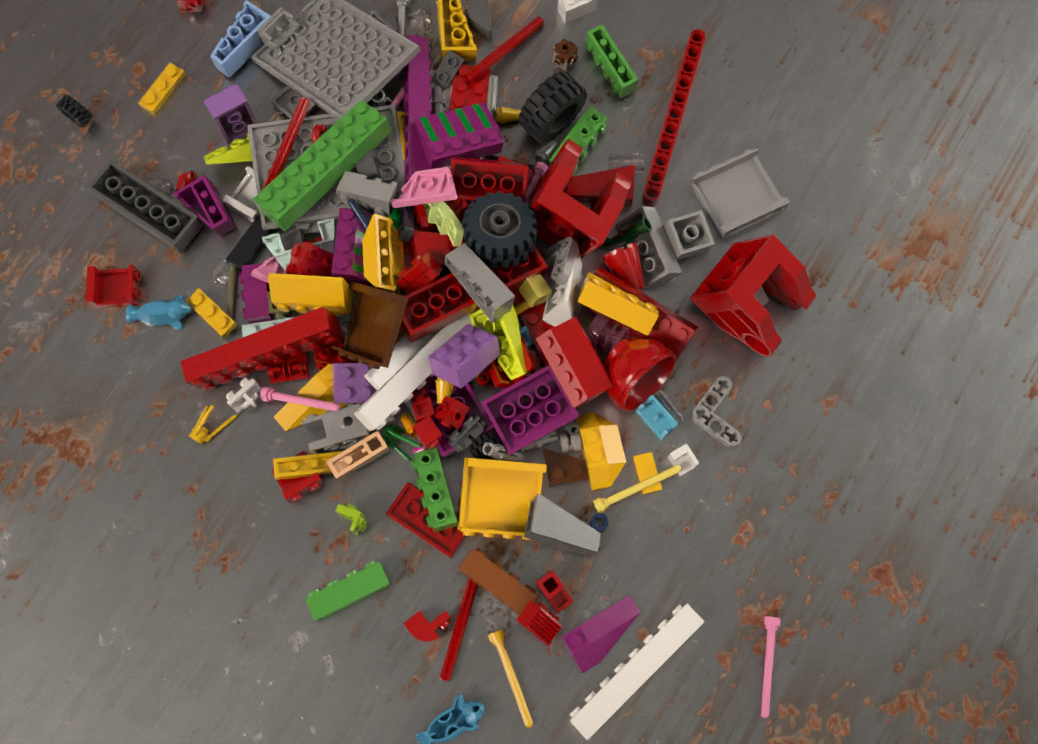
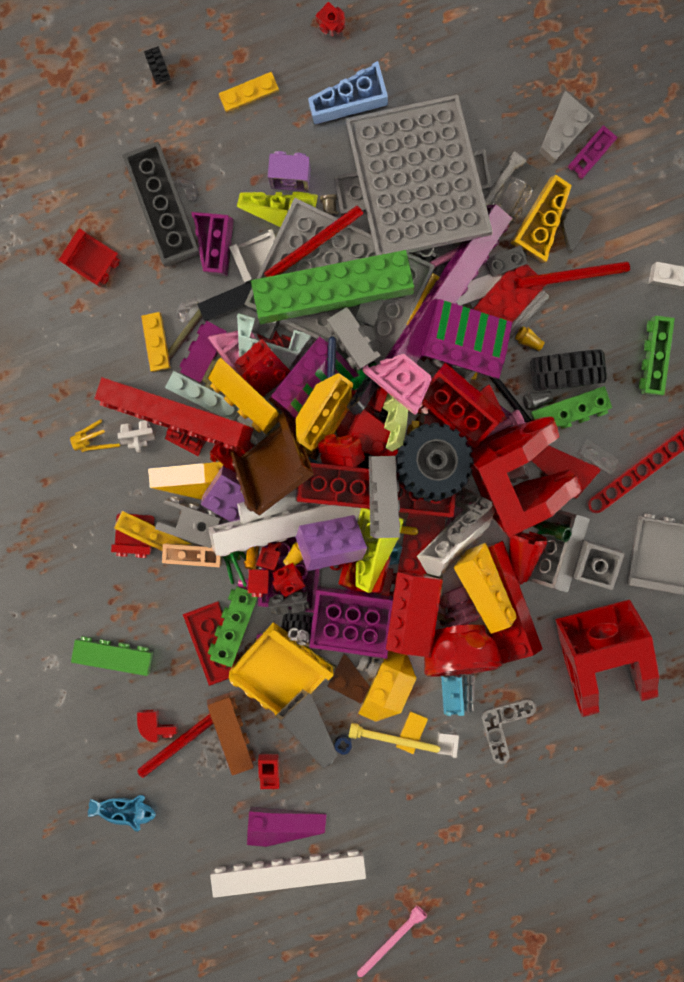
camera: 35 degrees right, 15 degrees up
dark azure animal [126,295,191,329] -> none
red arm [175,171,197,192] -> none
light grey hinge [257,7,300,51] -> none
bright pink piece [260,386,340,411] -> none
red arm [311,124,327,143] -> none
lime bracket [335,503,367,536] -> none
dark grey pin [431,86,445,114] -> none
yellow piece [488,629,533,728] -> none
red brick [516,600,562,646] -> none
light yellow panel [519,274,553,308] -> none
reddish brown brick [552,38,578,71] -> none

